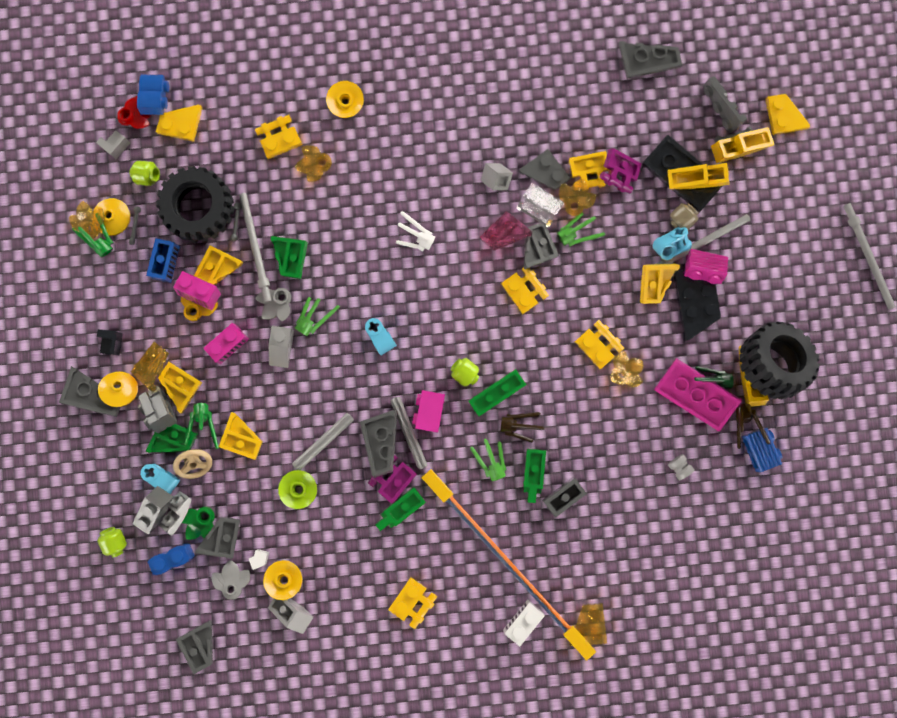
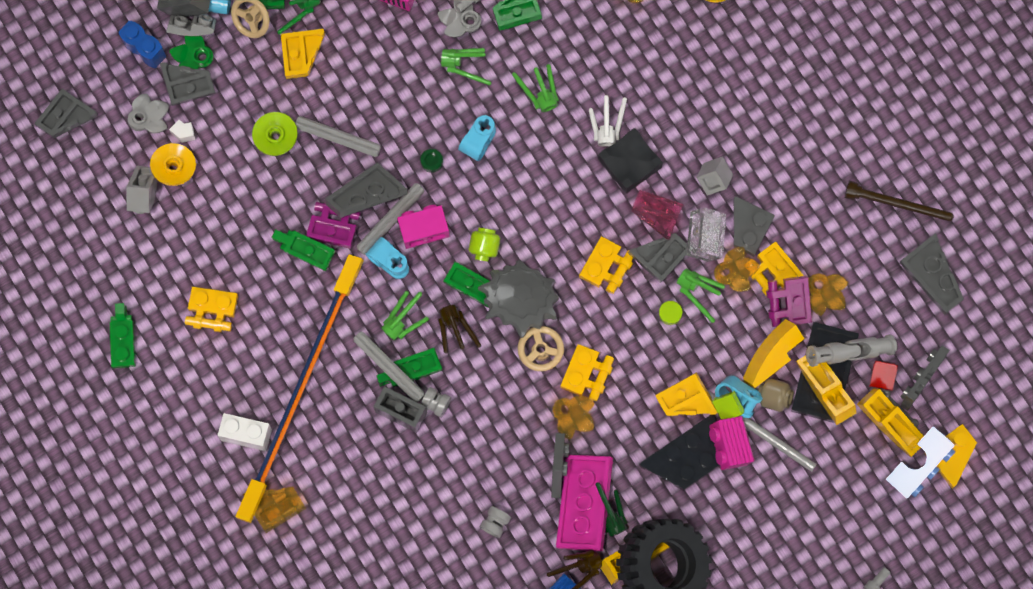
camera: 70 degrees right, 10 degrees down
light grey slope [269,326,294,368] -> none
none -> green hinge [110,303,136,369]
none -> light grey axle [353,331,424,403]
none -> medium azure piece [365,237,409,279]
none -> dark green tile [420,149,443,173]
none -> light grey wheel [421,387,451,418]
none -> dark grey piece [478,260,559,338]
none -> bright green plant [512,64,559,112]
none -> tan piece [518,326,564,371]
none -> dark grey wing [551,433,569,498]
none -> black brick [598,128,663,194]
none -> lime tile [659,301,682,325]
none -> lime tile [712,391,745,420]
none -> yellow slope [743,319,804,388]
none -> light grey piece [806,334,897,367]
none -> clear yellow plate [808,273,848,316]
none -> dark brown piece [844,180,954,221]
none -> slope [869,361,898,391]
none -> arch [886,426,955,498]

